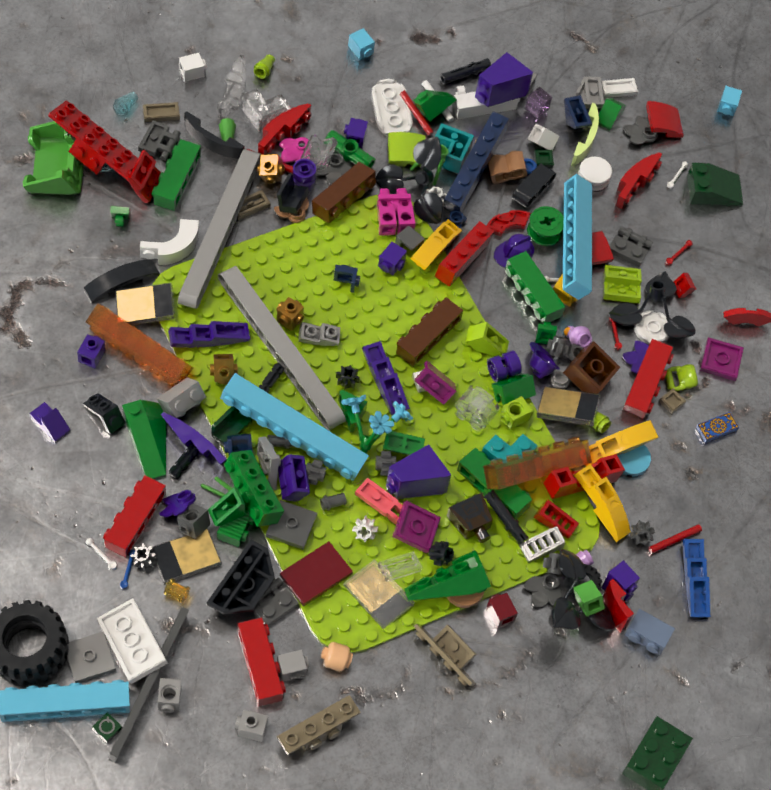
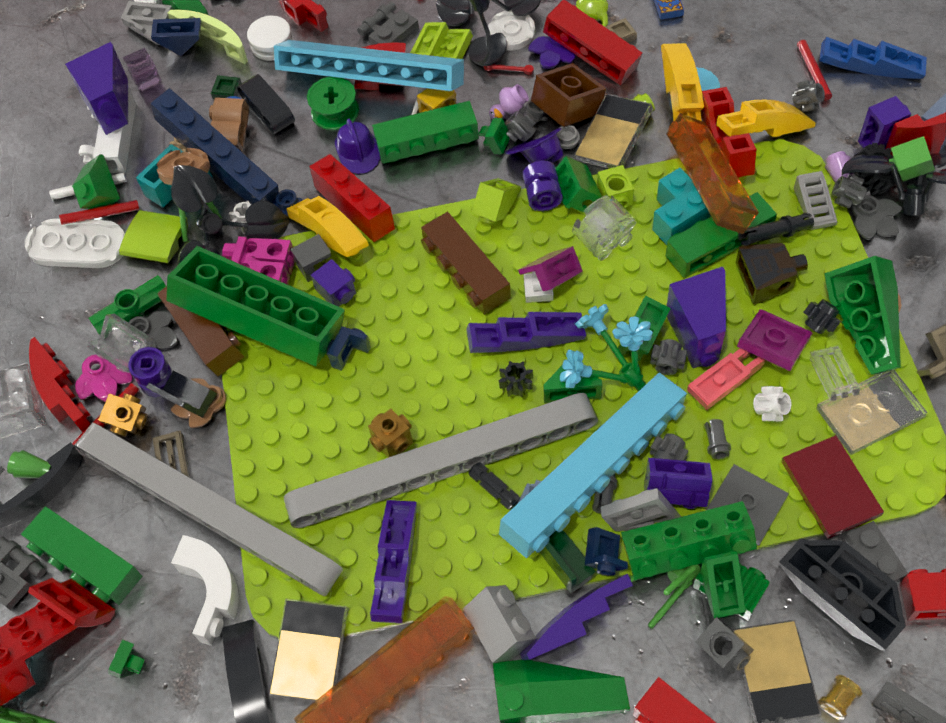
camera: 60 degrees left, 0 degrees up
dark purple plate [159,490,196,517] -> none
black axle [169,444,199,478] -> none
pearl gold brick [210,354,238,384] -> none
light grey slope [298,322,340,346] -> none
dark purple brick [344,118,368,148] -> none
black pin [440,58,491,84] -> none
red tile [486,210,531,237] -> none
dark red brick [486,593,518,628] -> none
white panel [528,124,560,150] -> none
red slope [533,499,579,539] -> none
none -> medium nougat tile [157,148,210,185]
none -> green brick [166,246,345,367]

